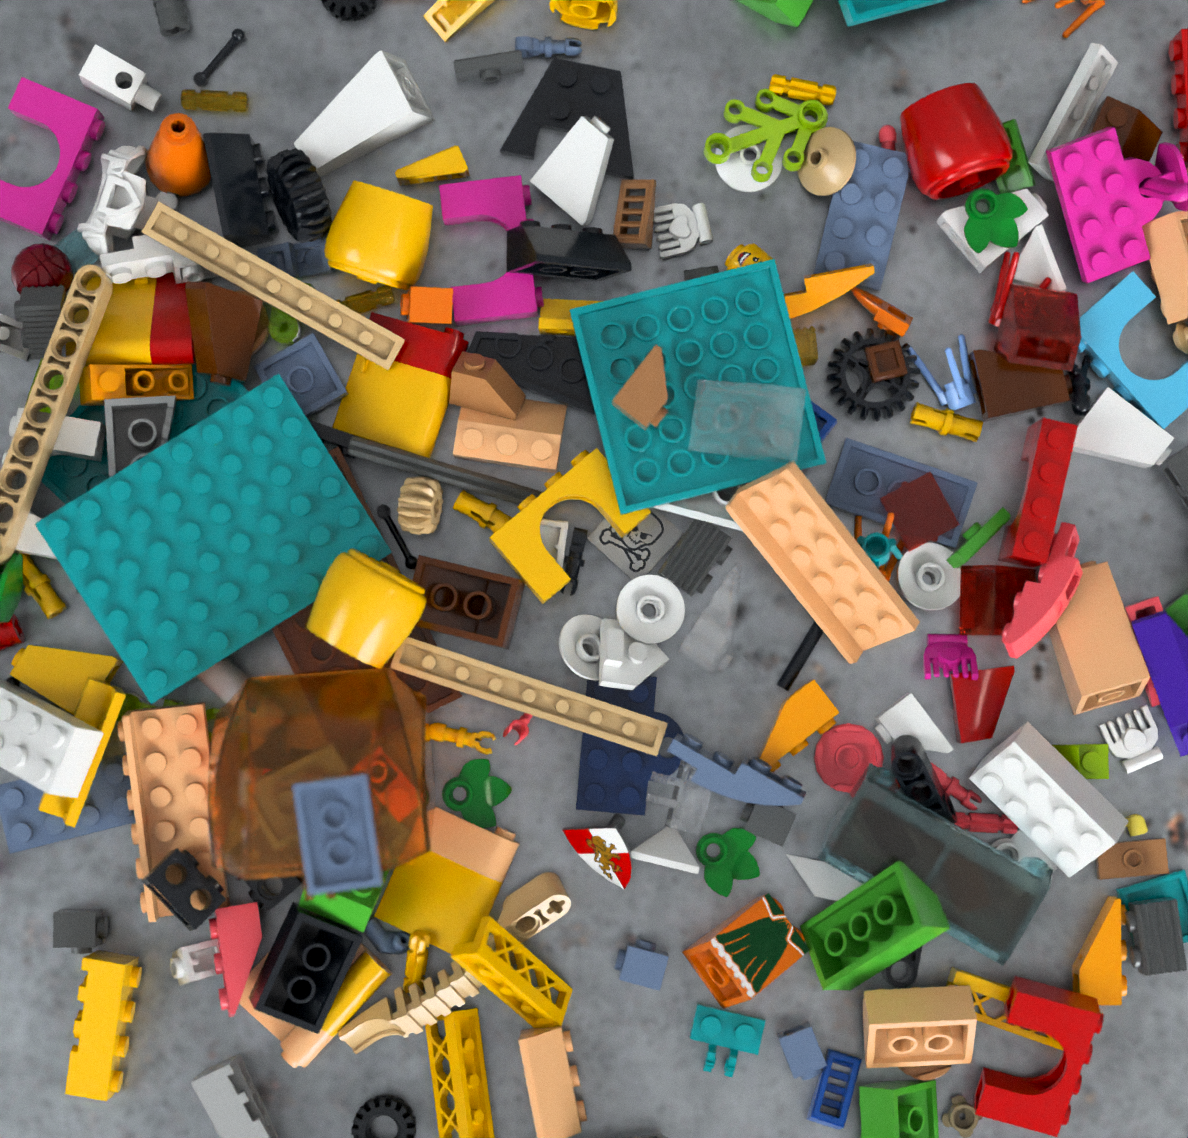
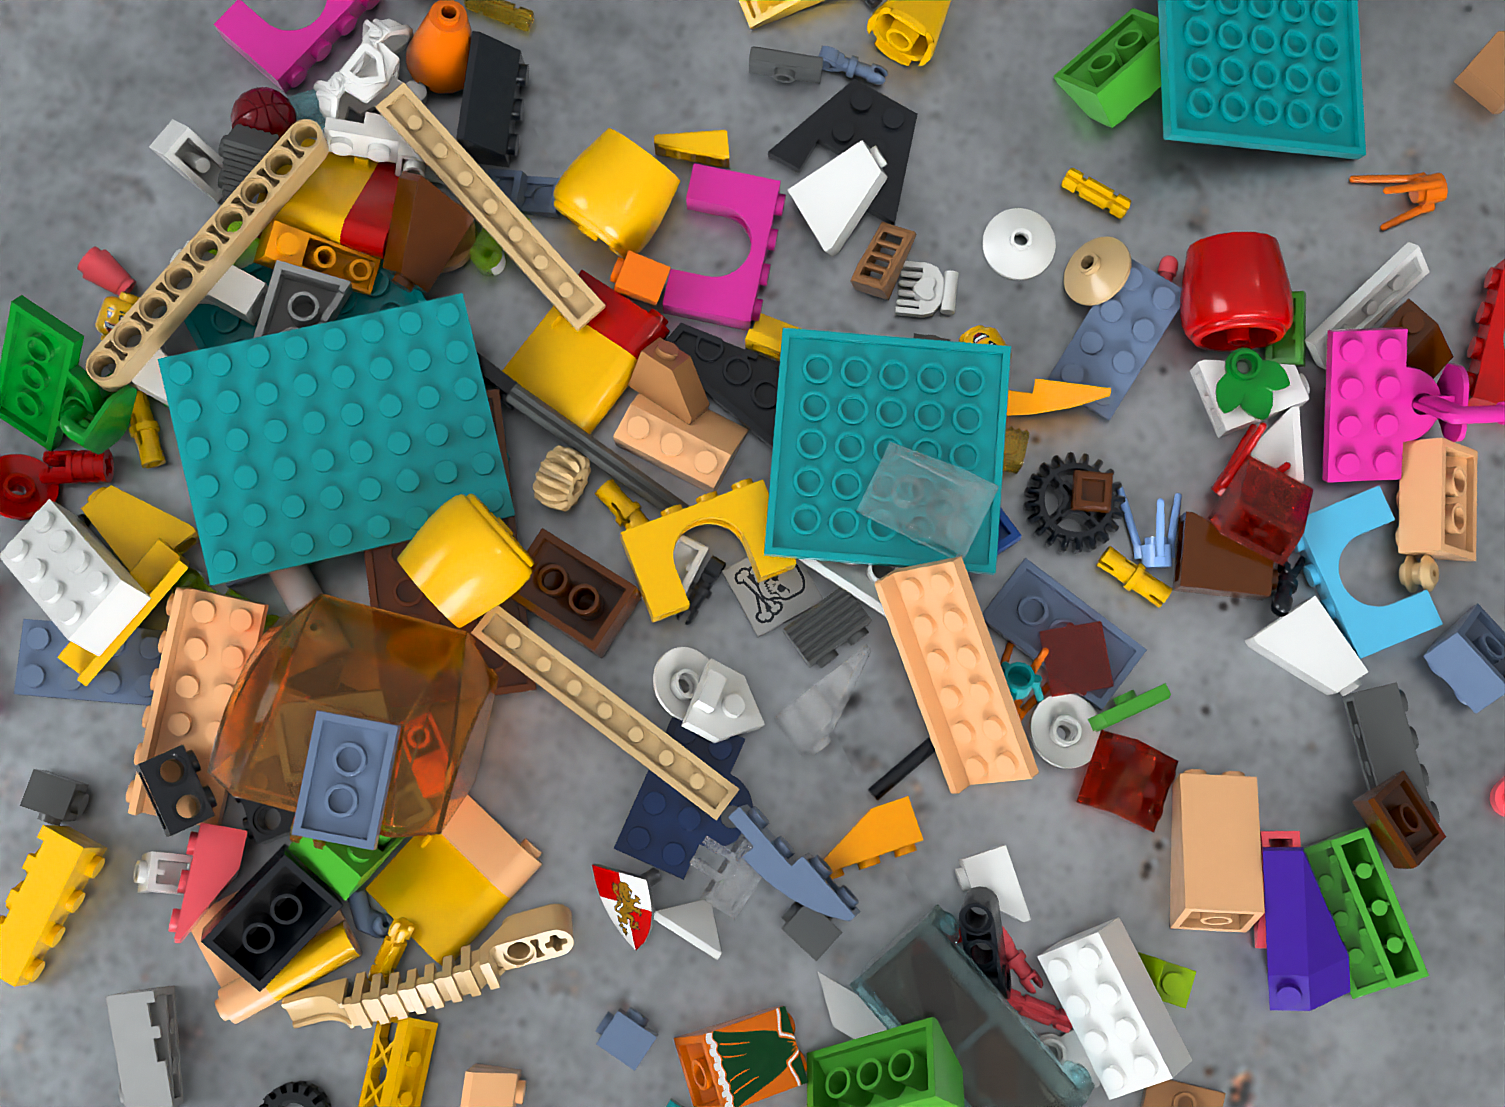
camera: 15 degrees right, 5 degrees down
sand blue plate [253,333,348,417] -> none
black gear [266,148,332,243] -> none
white slope [294,50,435,177] -> none
clear yellow axle [335,285,395,314] -> none
black hinge [377,504,418,569] -> none
yellow piece [428,723,496,755] -> none
green plate [442,759,512,828] -> none
yellow fence [451,916,573,1028] -> none
coral hand [503,713,533,745] -> none
black slope [506,221,631,281] -> none
medium nougat slope [612,345,668,430] -> none
white dish [616,575,685,644] -> none
green plate [696,828,760,897] -> none
lime plant [703,89,828,182] -> none
coral tile [813,723,884,793] -> none
orange plate [851,287,913,337] -> none
dark pink piece [923,634,978,680] -> none
red slope [949,665,1015,743] -> none
red arch [998,417,1078,568] -> none
coral slope [1002,522,1083,659] -> none
white piece [1098,705,1163,774] -> none
light yellow hand [1125,814,1148,837] -> none

